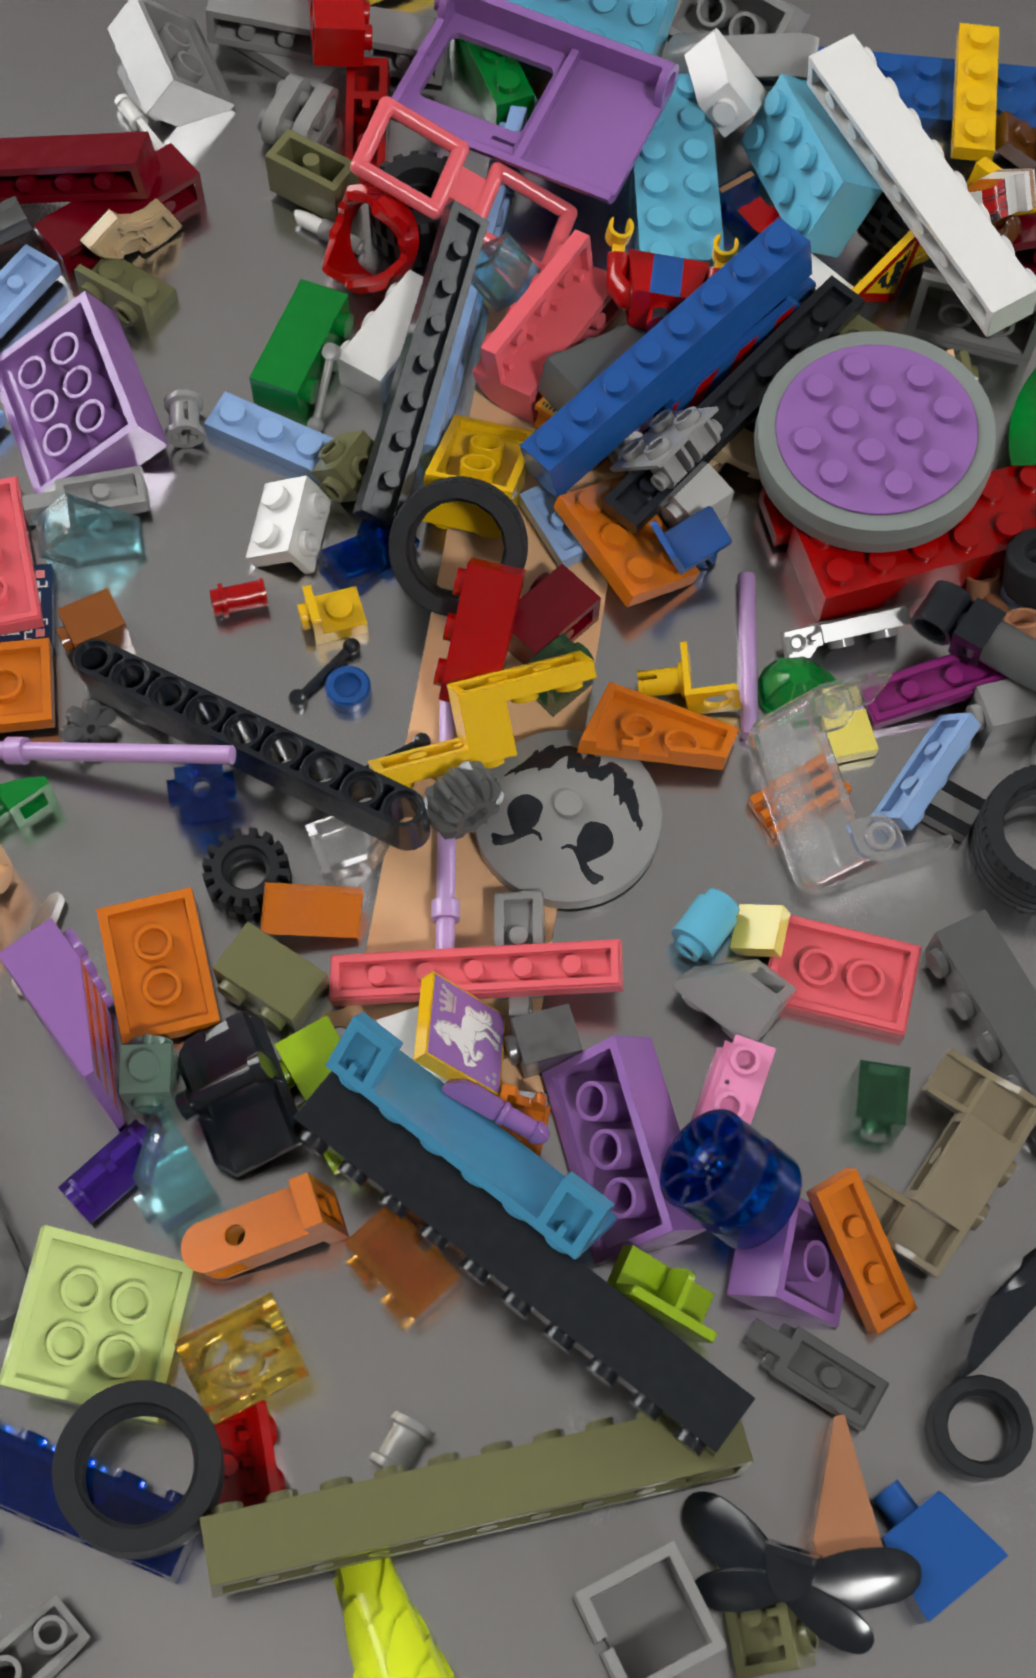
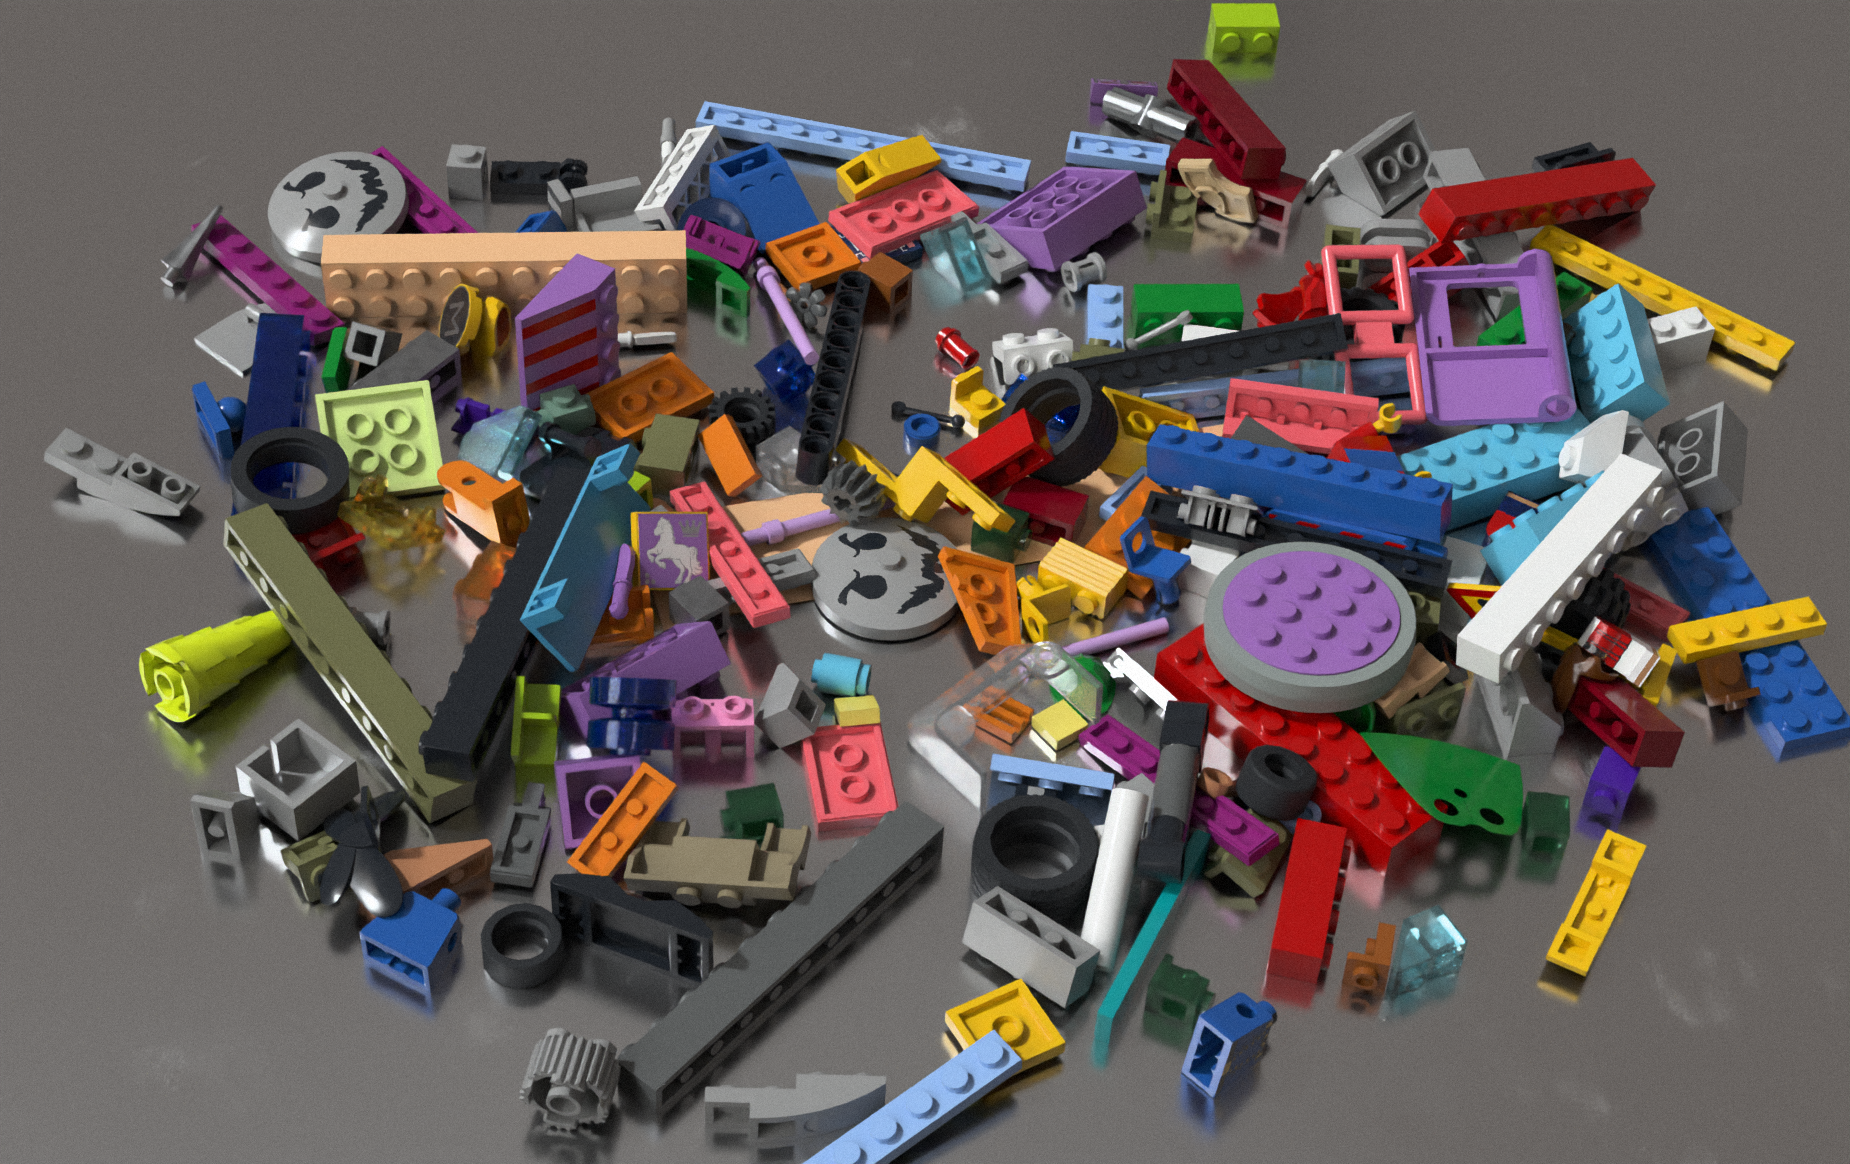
camera: 65 degrees right, 20 degrees down
none -> yellow brick [1037,537,1129,619]

